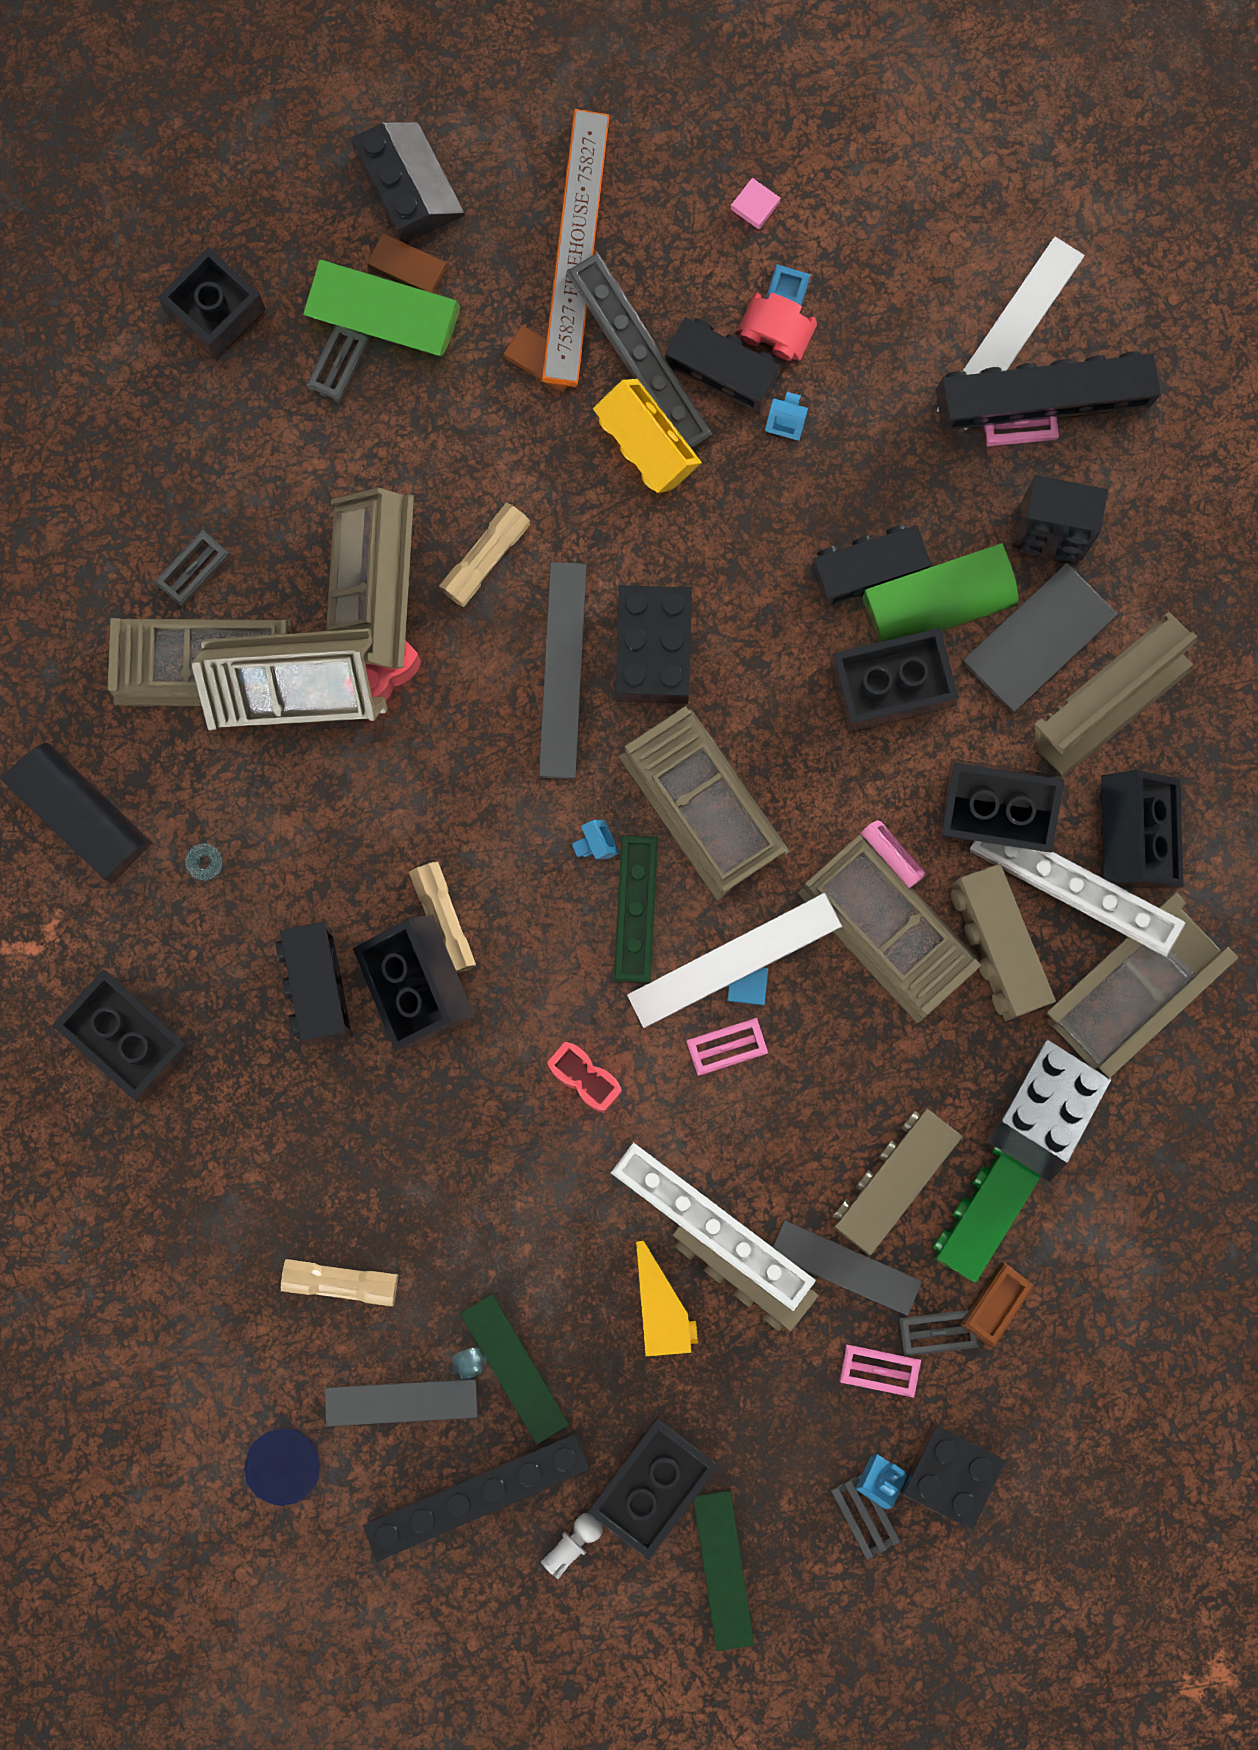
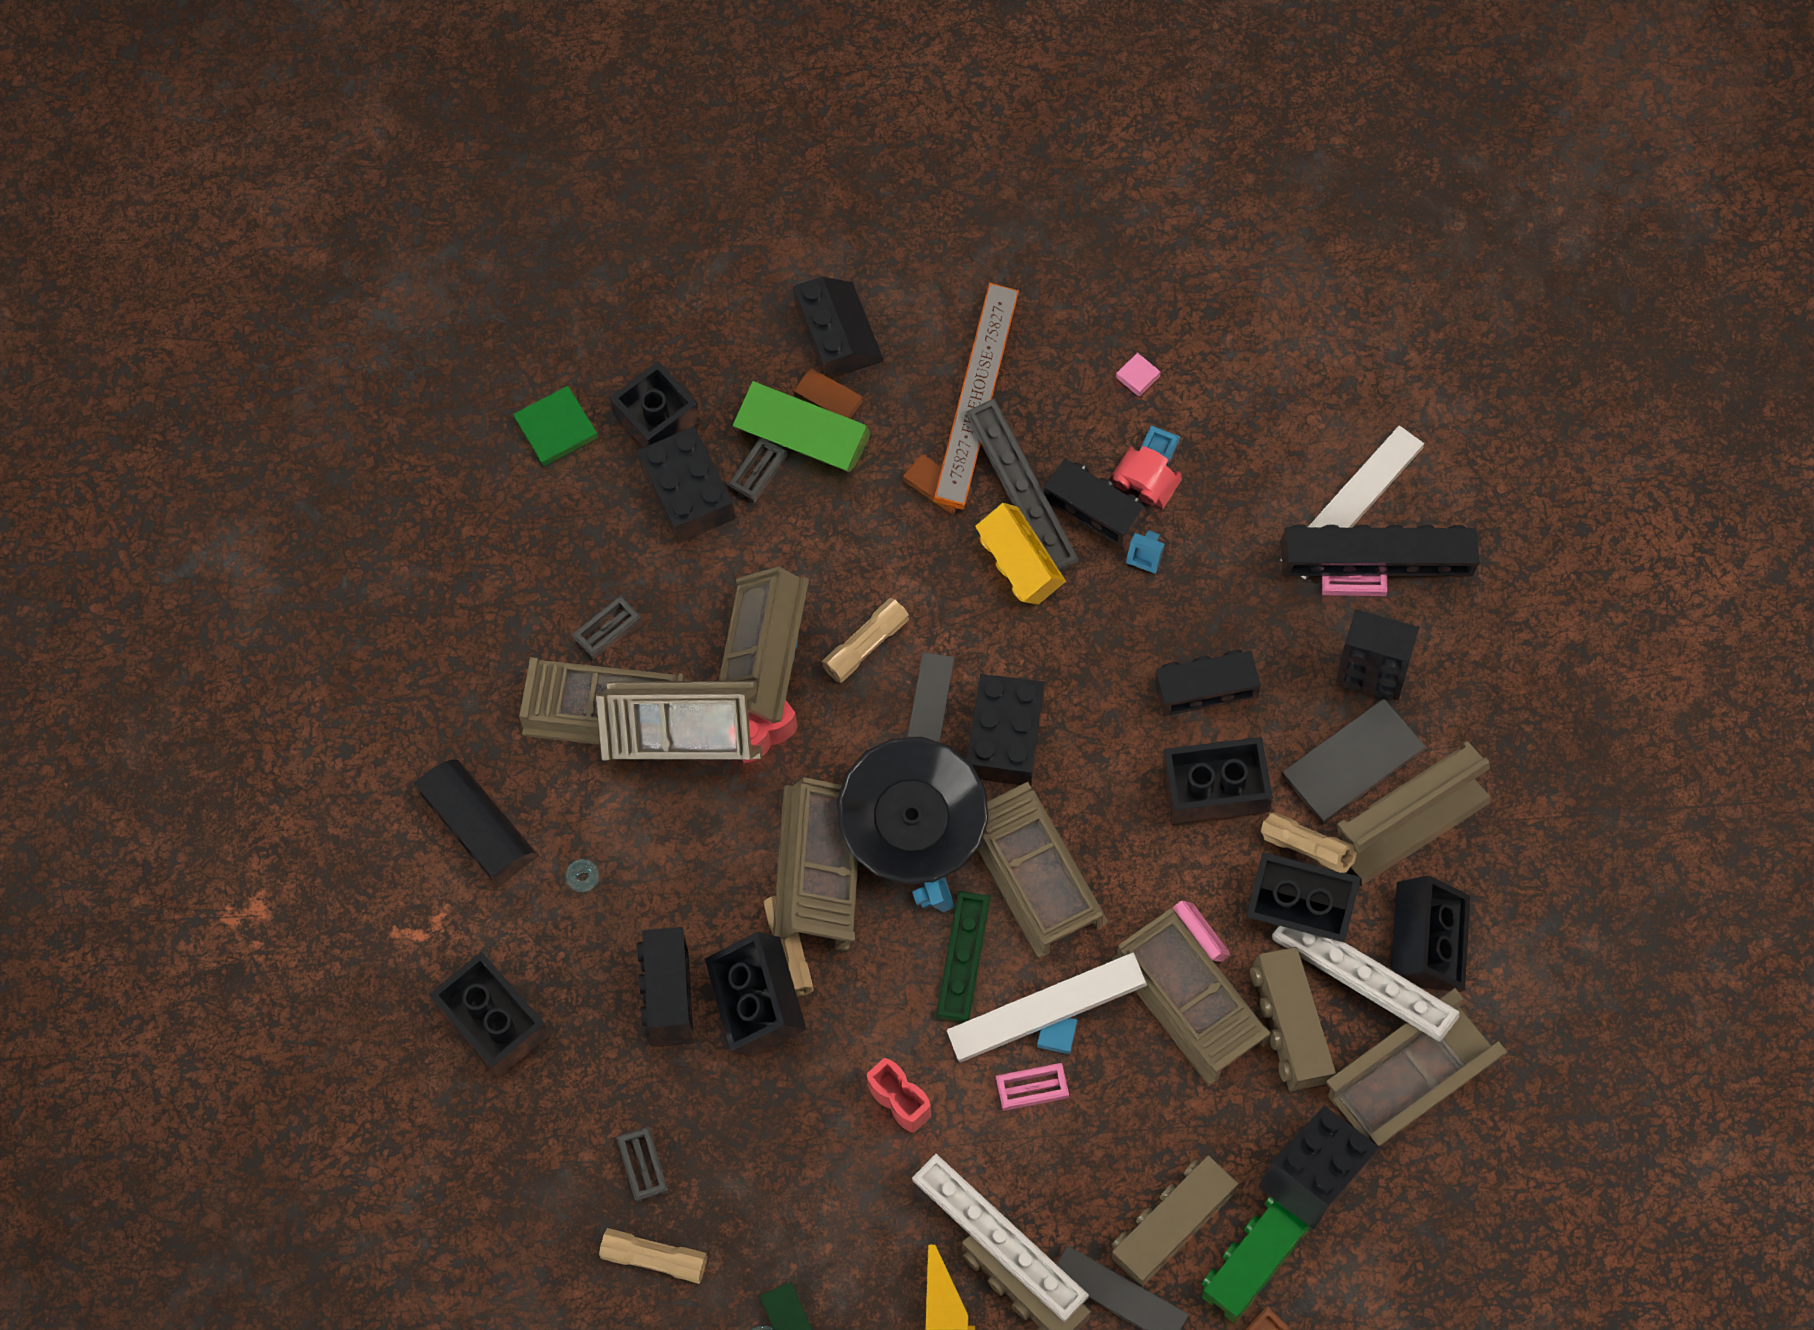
camera: 10 degrees right, 15 degrees down
bright green brick [862,543,1019,642] -> none
none -> green tile [513,386,598,467]
none -> dark grey tile [616,1127,669,1203]
none -> black brick [637,426,736,544]
none -> dark tan piece [773,777,858,951]
none -> black dish [837,736,989,884]
none -> tan axle [1261,813,1357,873]

